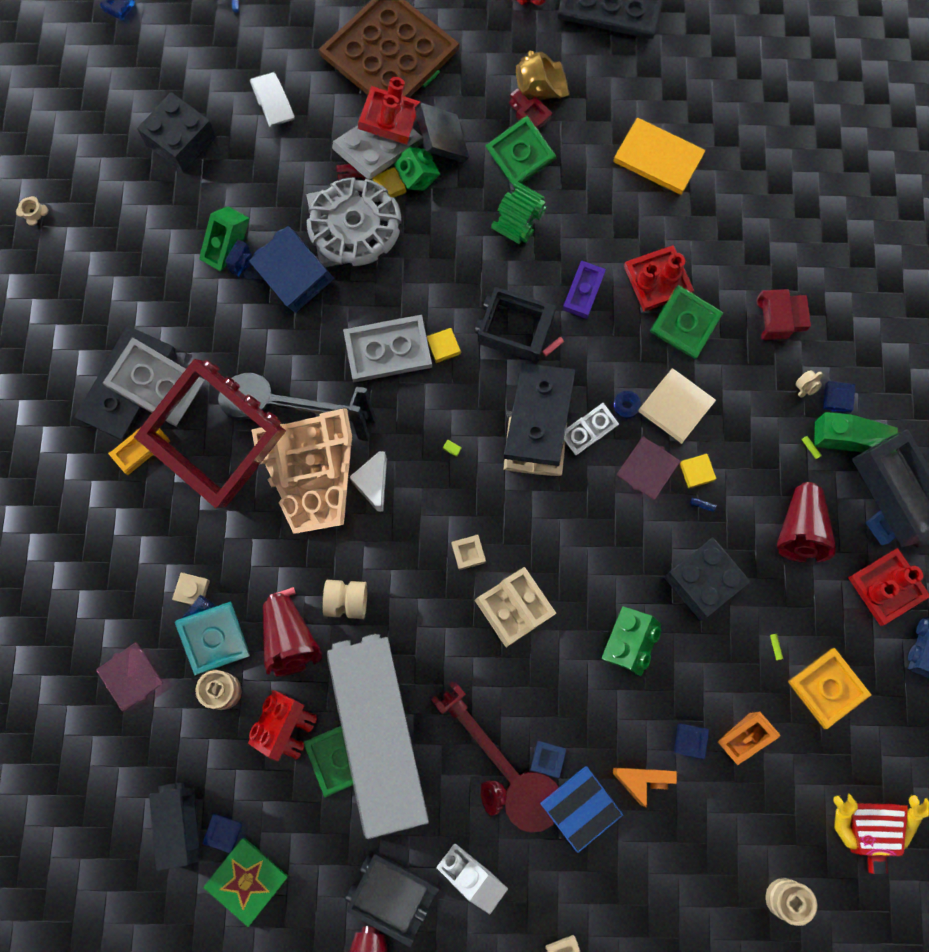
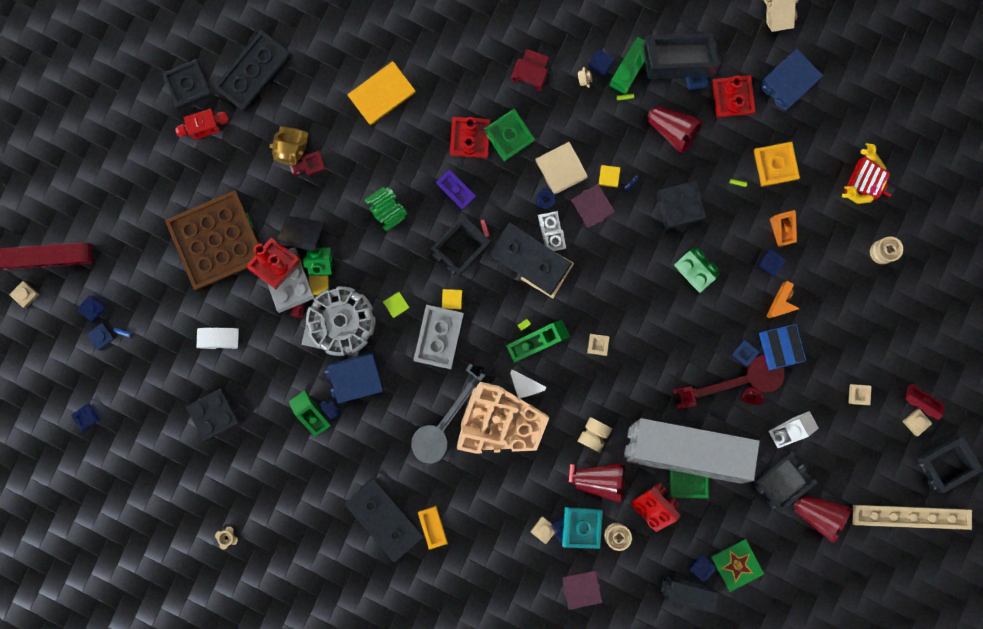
camera: 65 degrees left, 10 degrees up
light grey plate [103,337,205,427] -> none
dark red window [134,359,286,509] -> none
tan slope [475,567,556,647] -> none
green tile [486,116,557,188] -> none
none -> lime tile [383,292,409,318]
none -> green slope [506,320,570,363]

